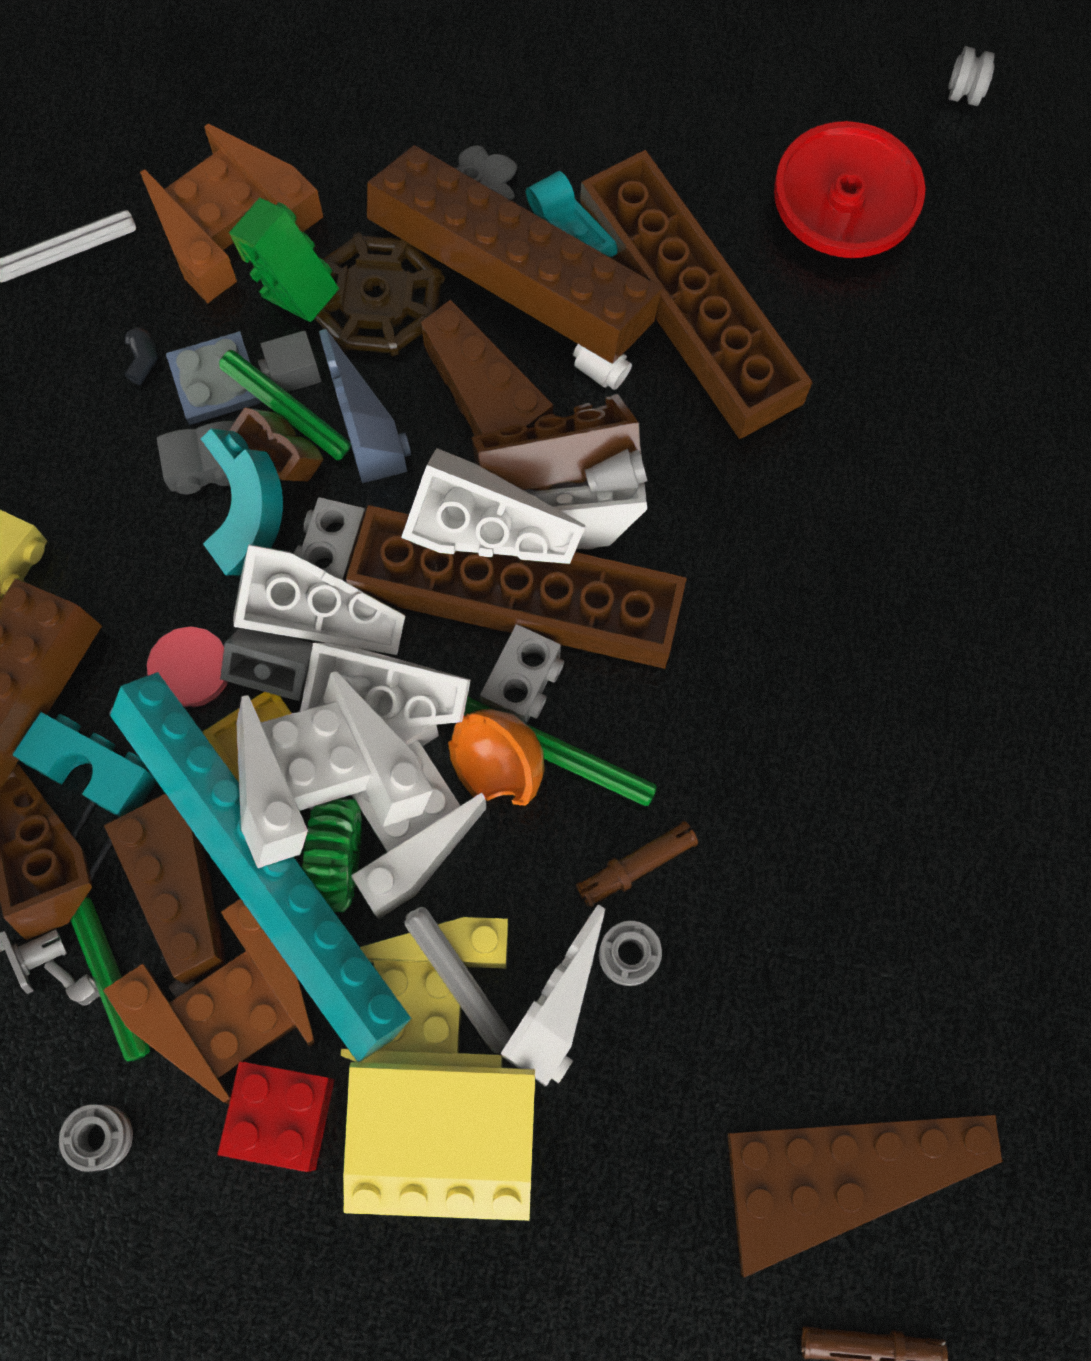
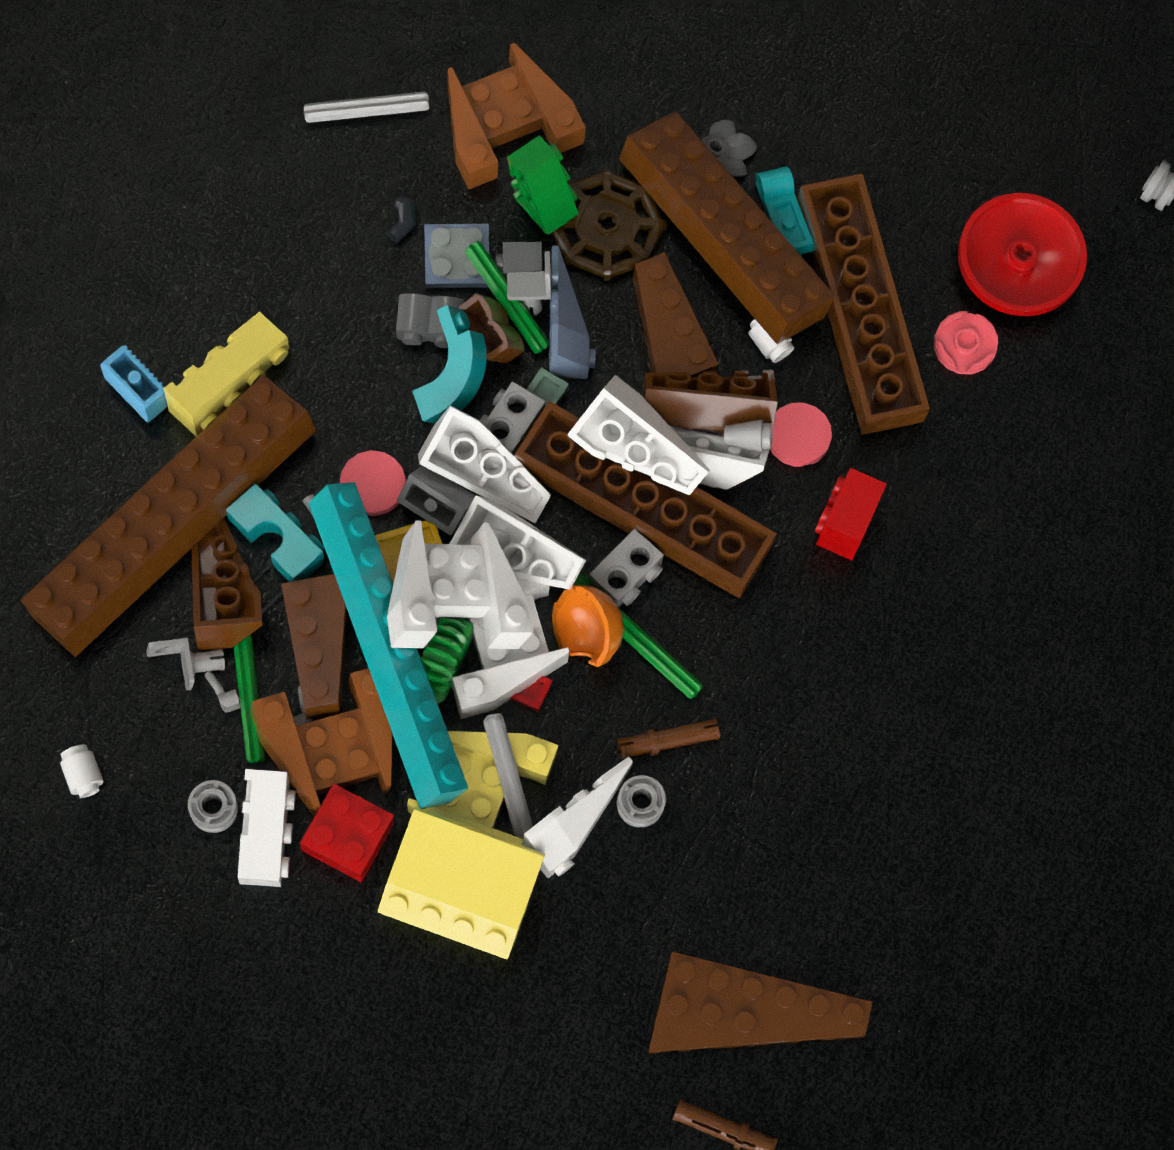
camera: 10 degrees right, 0 degrees up
none -> white wedge [238,769,296,887]
none -> light grey bracket [507,251,551,316]
none -> red tile [510,676,552,712]
none -> sand green plate [527,367,569,406]
none -> coral tile [770,403,832,467]
none -> red brick [815,468,887,560]
none -> coral tile [934,311,998,374]

